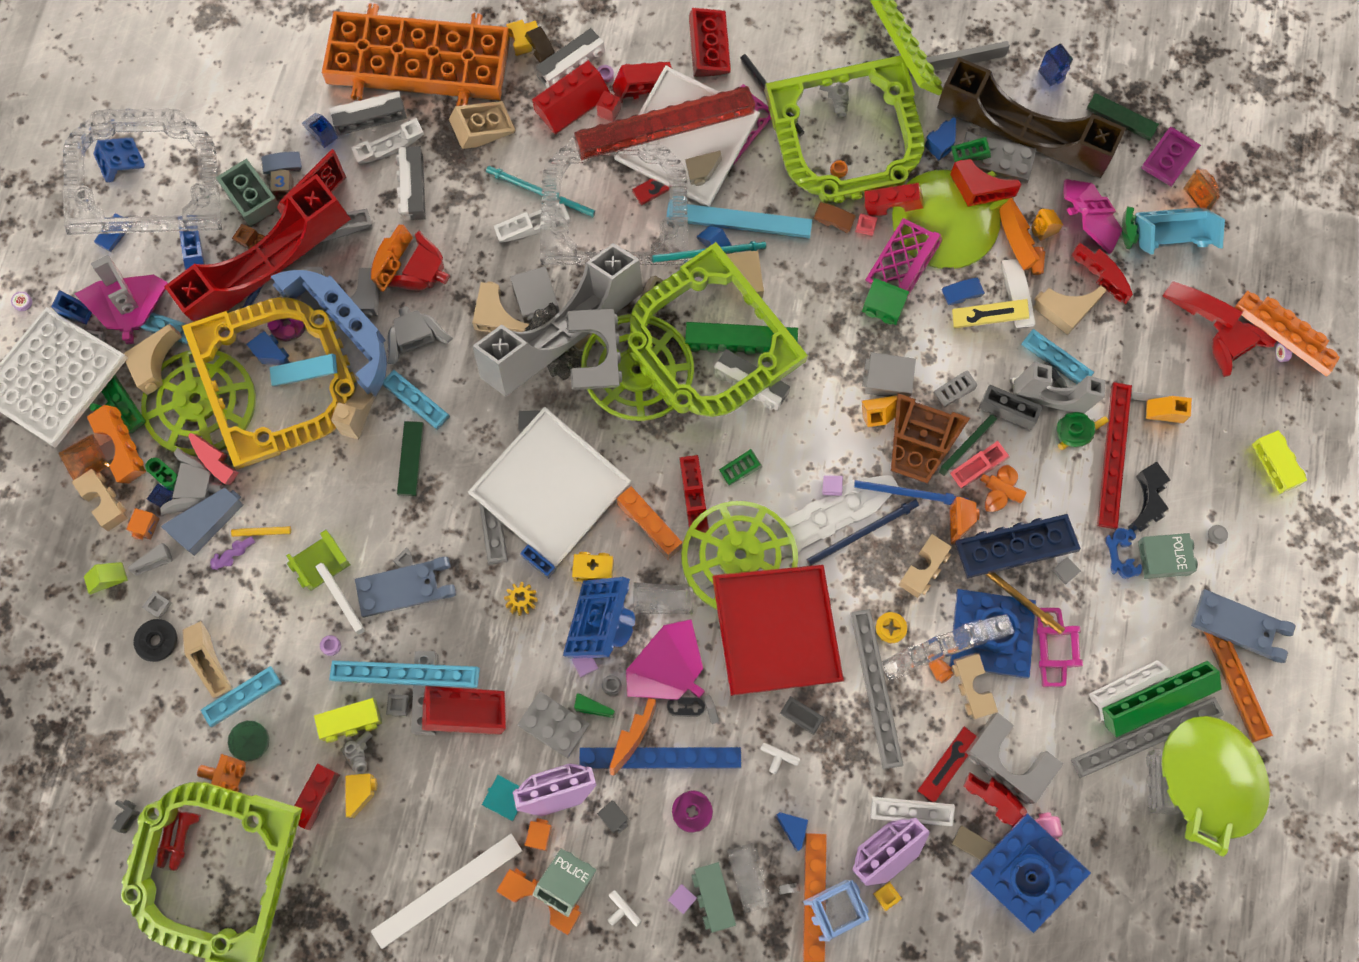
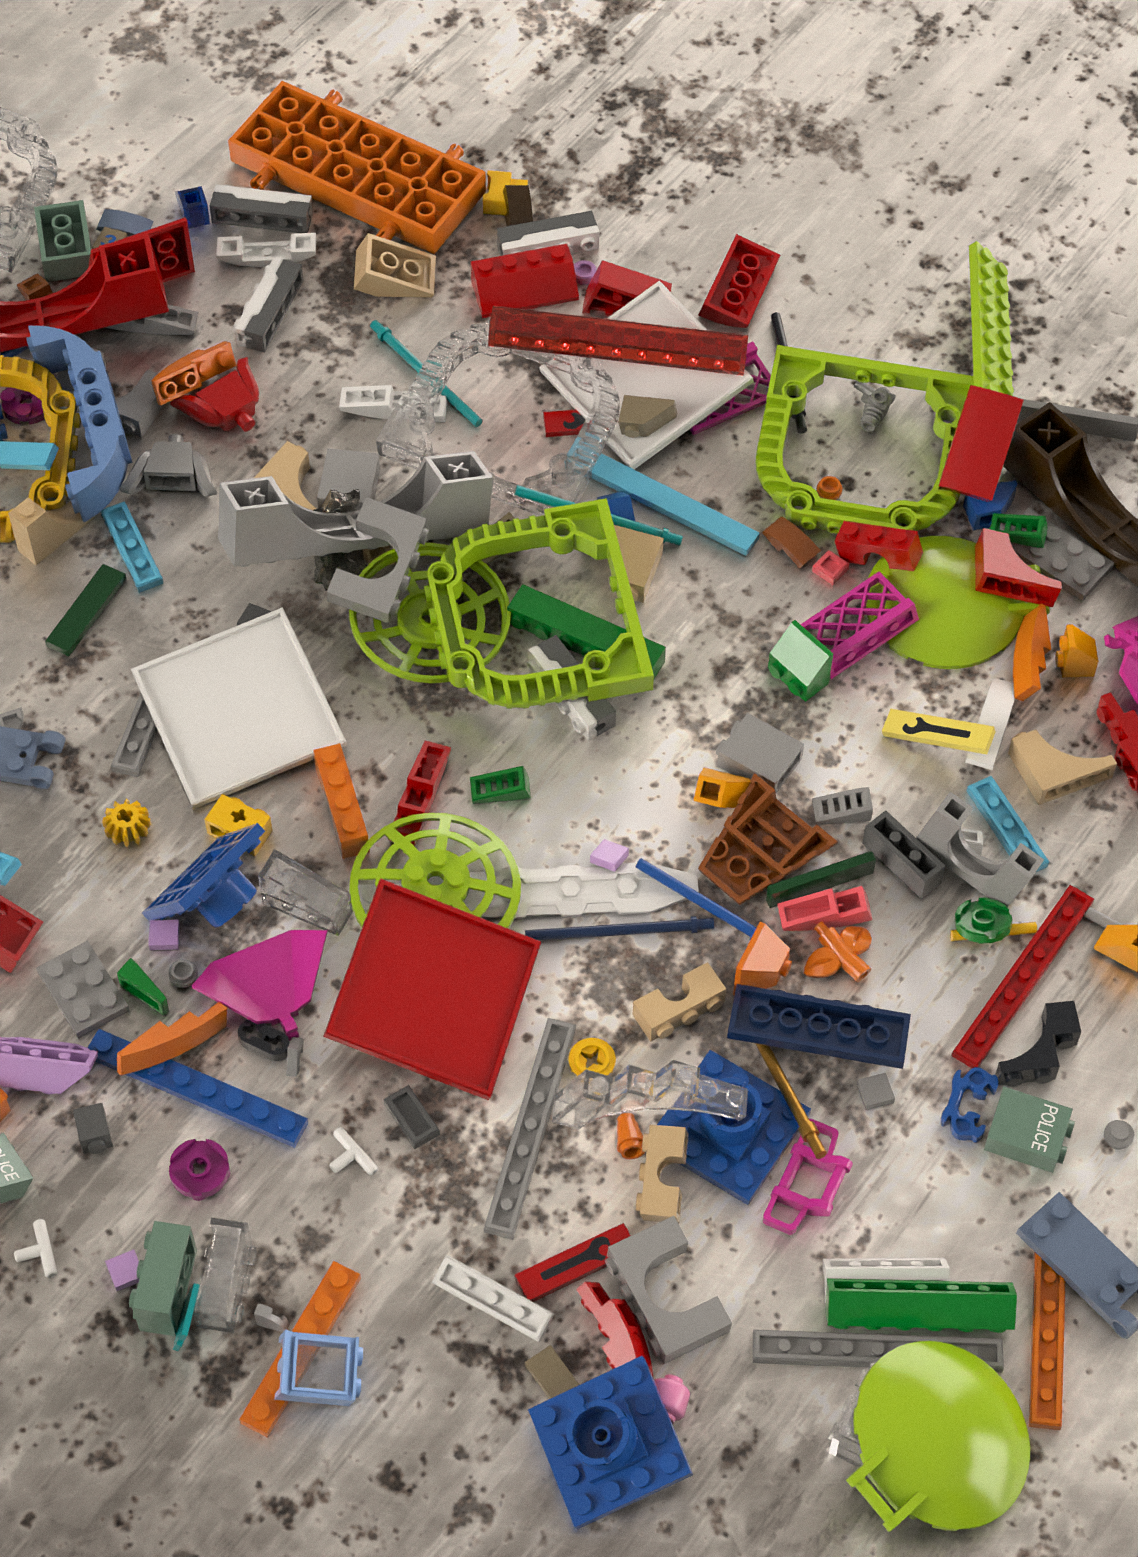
camera: 25 degrees right, 15 degrees down
blue piece [520,544,556,579] -> none
red brick [596,91,621,123] -> none
blue slope [776,812,808,852] -> none
lavender wedge [853,818,930,886] -> none
yellow tile [873,881,902,911] -> none
blue slope [941,277,985,305] -> none
orange cone [1031,247,1046,275] -> none
piece [1044,362,1068,388] -> none
none -> teal piece [172,1283,200,1351]
none -> red slope [938,385,1024,502]

